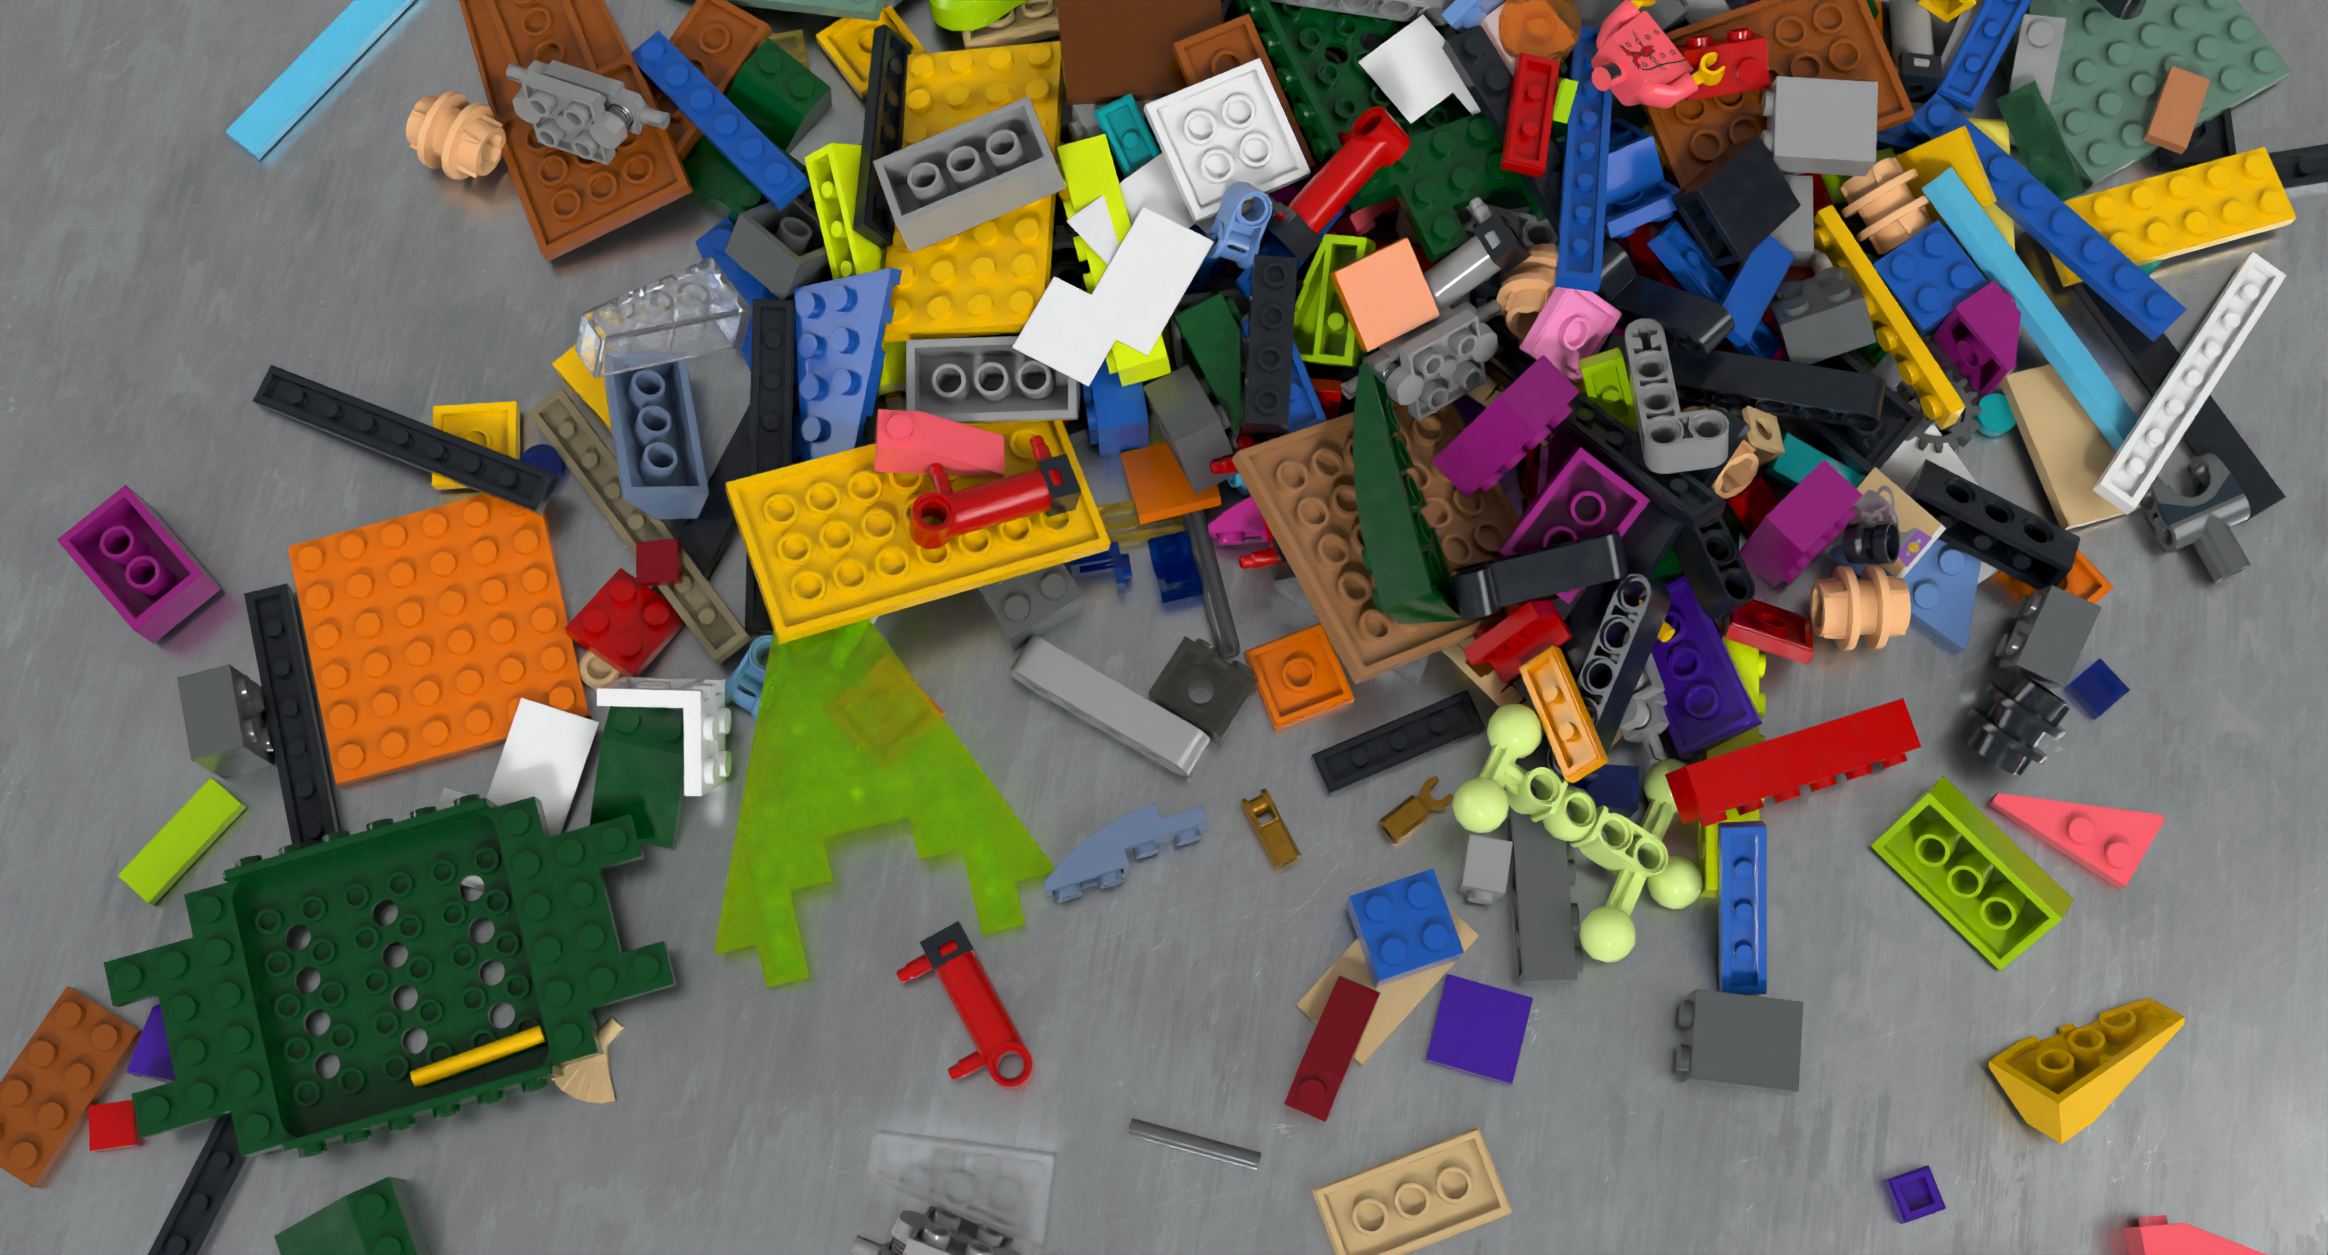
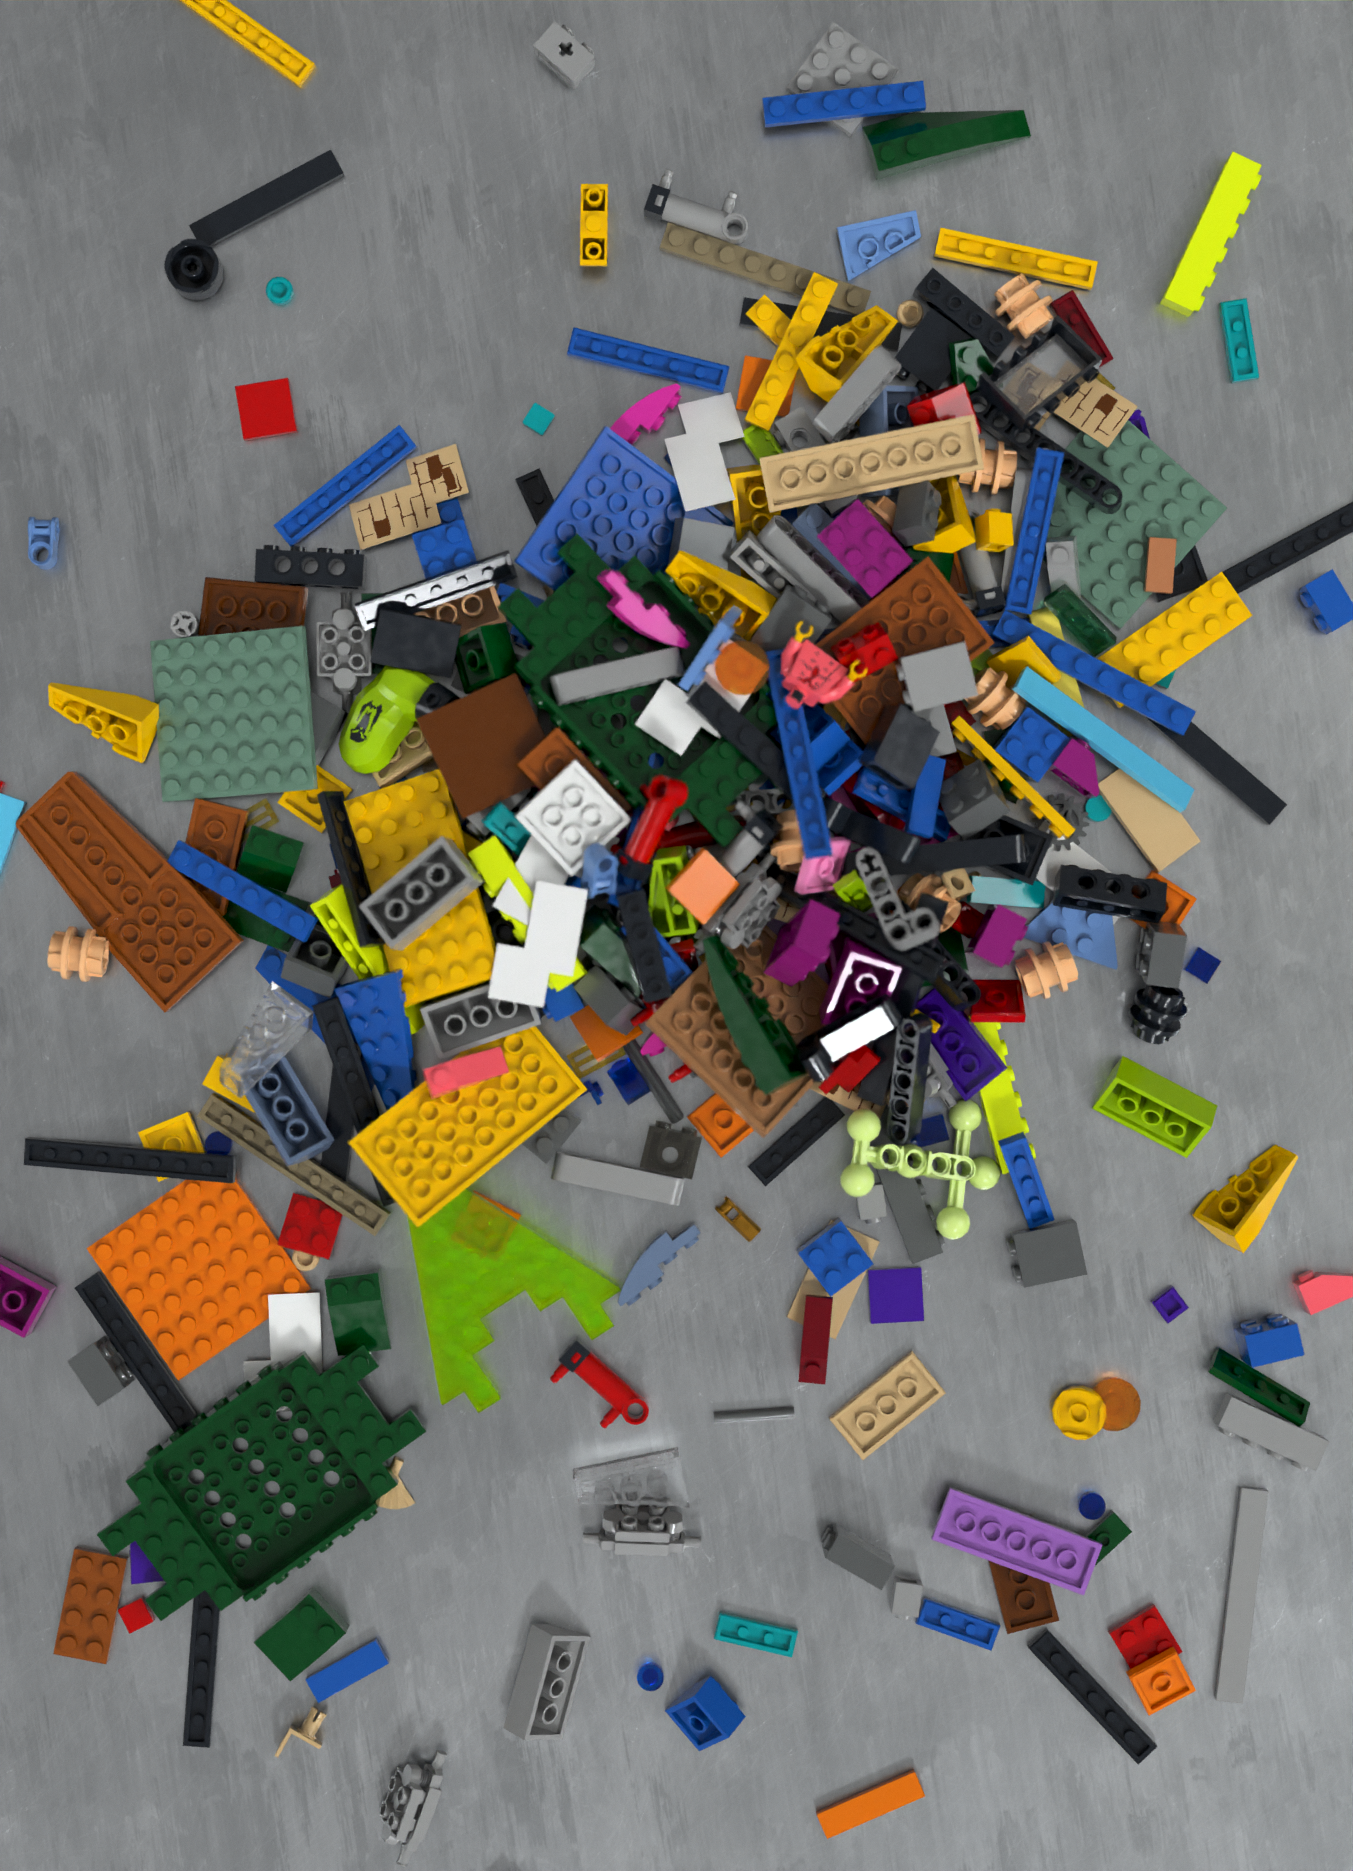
camera: 20 degrees left, 15 degrees up
lime tile [117,777,246,906] -> none
yellow bar [410,1025,547,1088] -> none
light grey piece [506,60,670,165] -> none
white bracket [597,677,732,796] -> none
dark red tile [636,539,682,587] -> none
medium blue piece [725,635,794,721] -> none
red piece [909,435,1081,549] -> none
pearl gold bar [1378,776,1453,844] -> none
red tile [1500,52,1560,178] -> none
light orange tile [1519,646,1609,783] -> none
lime tile [1552,77,1578,124] -> none
red brick [1665,698,1921,828] -> none
sticker [1843,467,1946,579] -> none
black wheel [1843,521,1900,564] -> none
coral wing [1987,793,2166,889] -> none
white plate [2092,252,2287,515] -> none
dark grey connector [2140,451,2251,583] -> none

